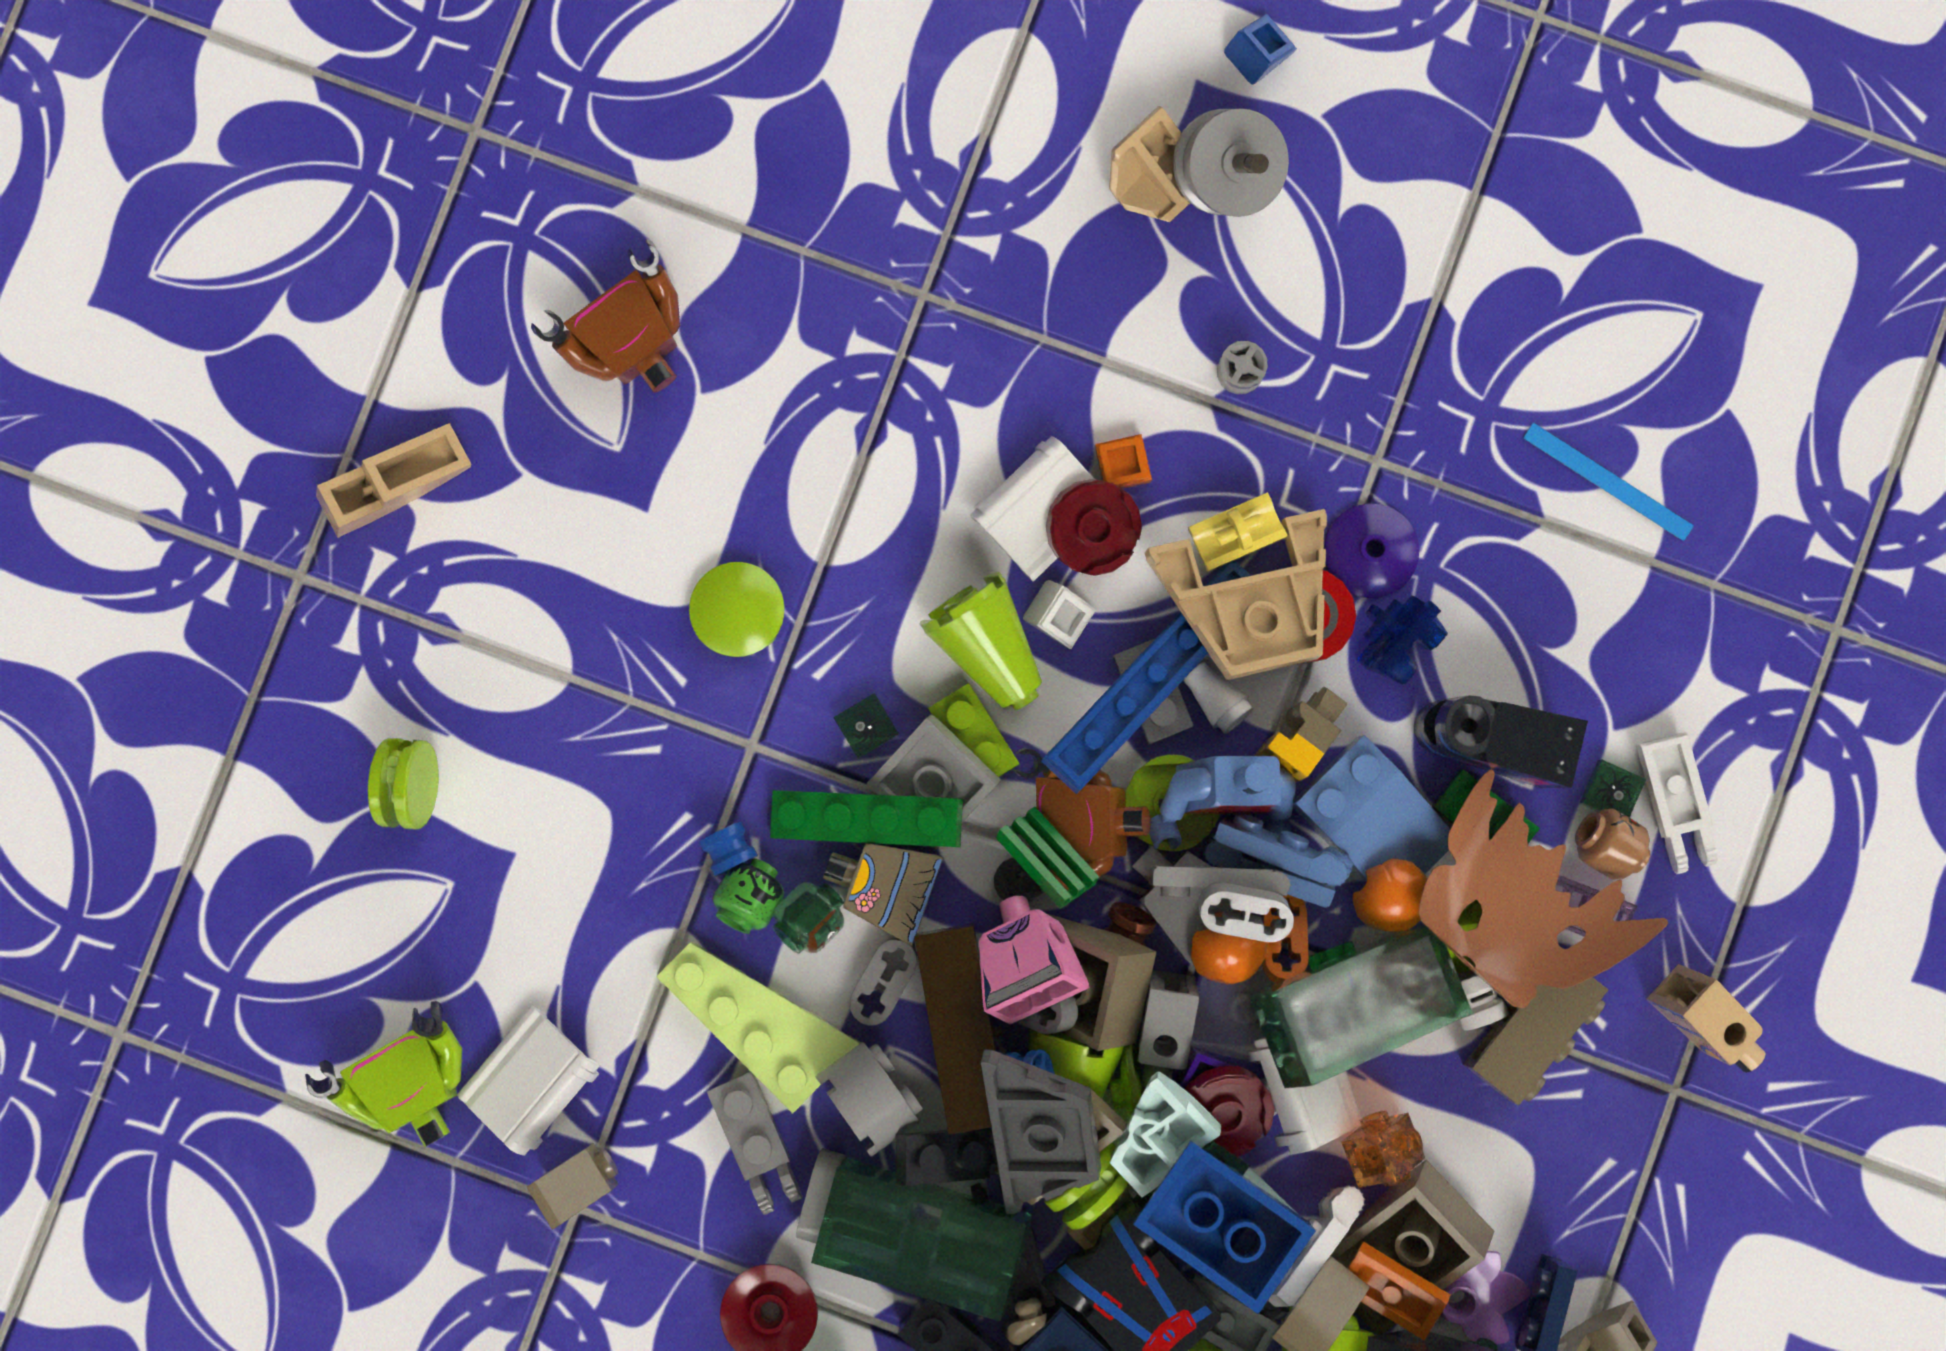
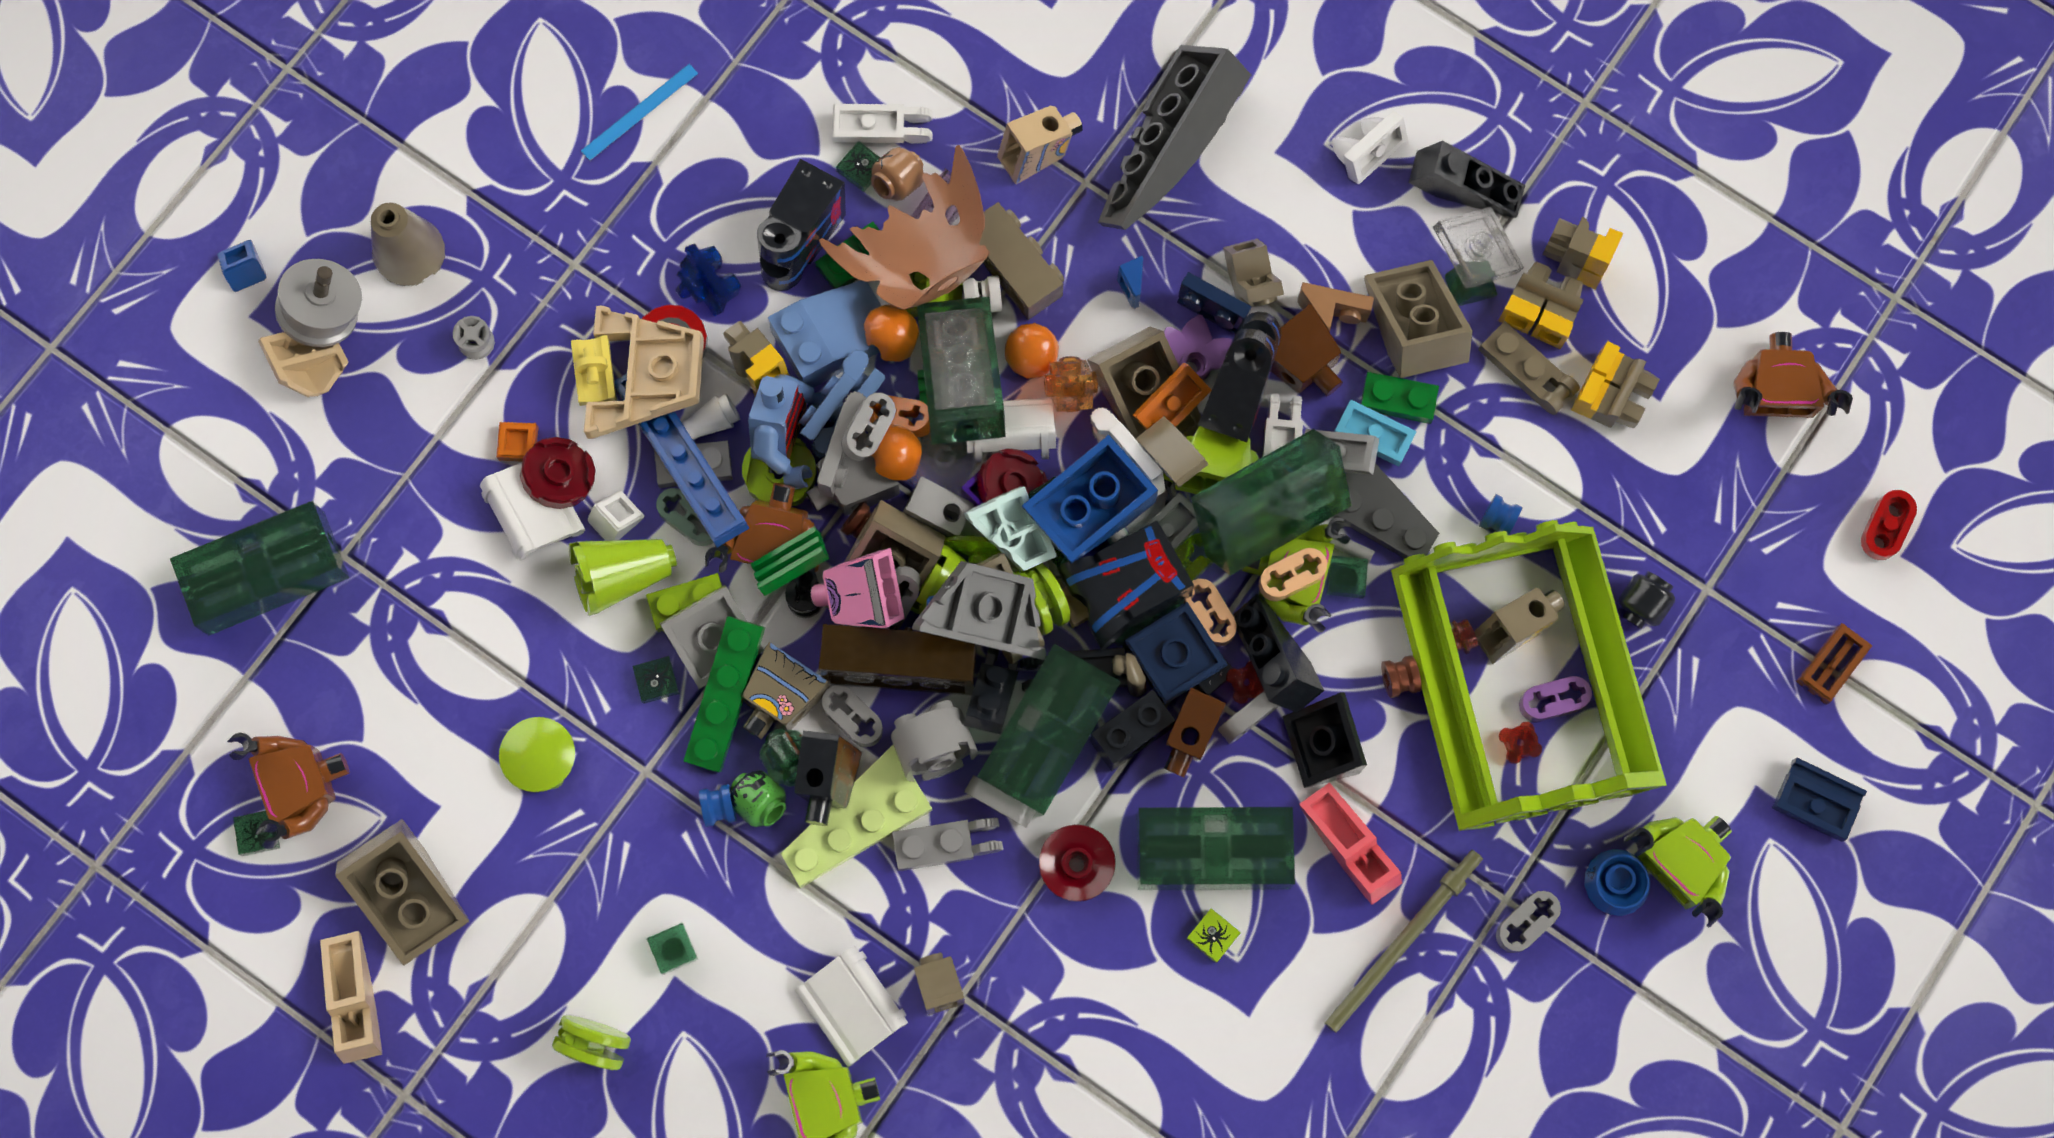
camera: 85 degrees left, 10 degrees down
dark purple dish [1324,503,1419,598] -> none
none -> clear green brick [170,500,350,636]
none -> clear green tile [233,811,280,856]
none -> dark tan slope [335,819,469,966]
none -> dark tan cone [371,202,445,286]
none -> clear green plate [646,923,699,975]
none -> sand green beam [656,488,714,546]
none -> black torso [794,730,862,826]
none -> orange hair [1005,323,1059,379]
none -> dark grey wedge [1098,45,1251,230]
none -> blue slope [1117,256,1143,309]

